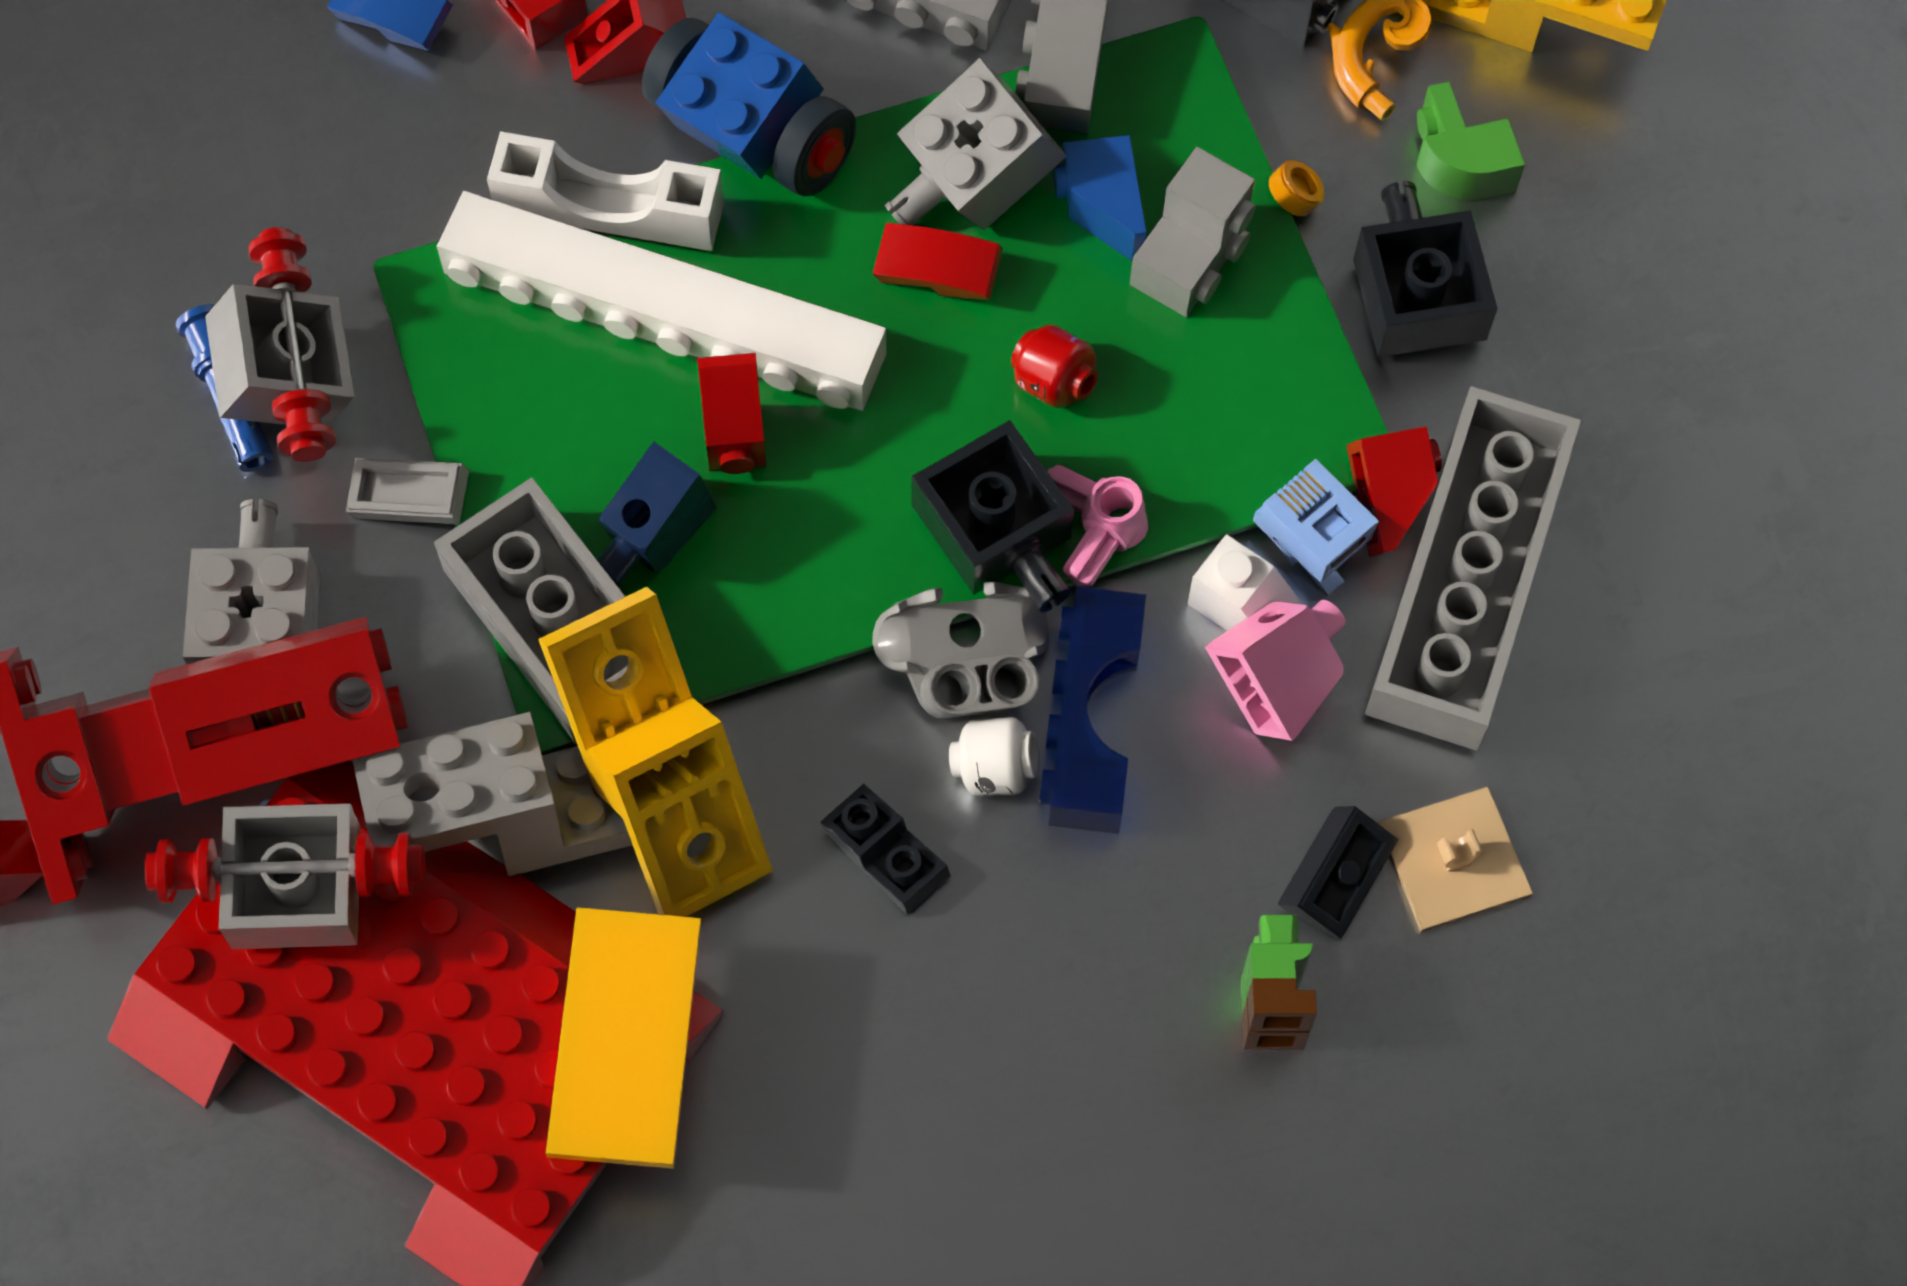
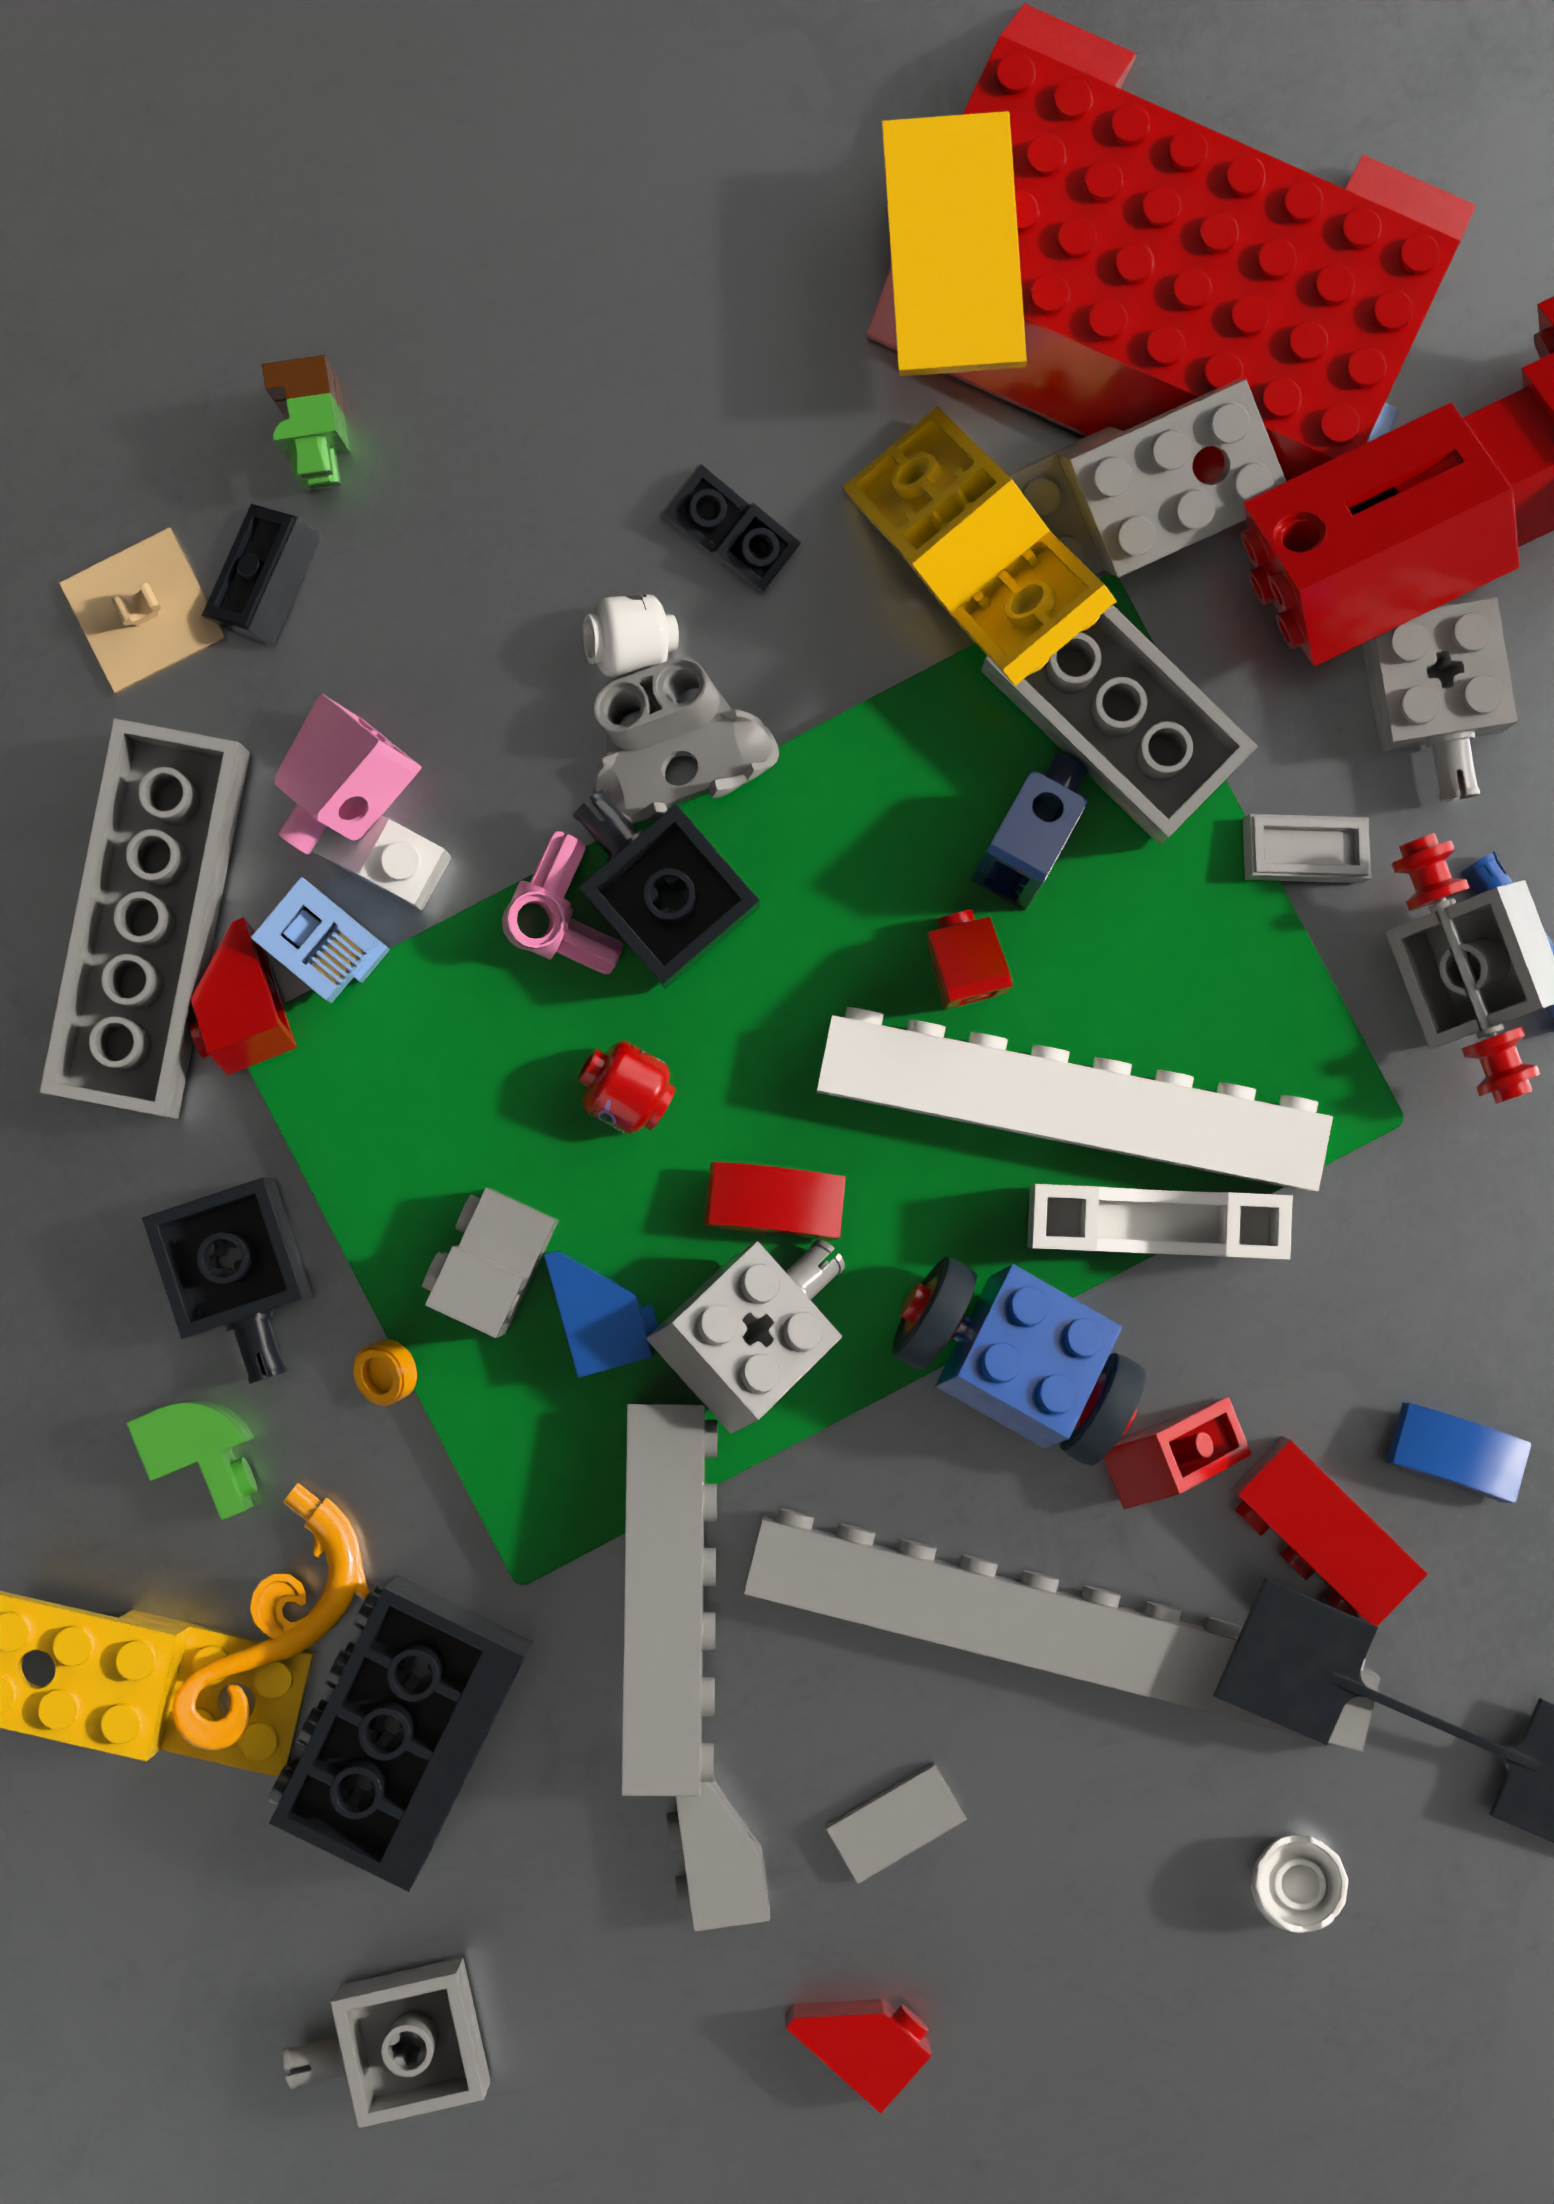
camera: 175 degrees right, 20 degrees up
light grey brick [145,804,425,949] -> none
clear blue arch [1039,586,1146,834] -> none

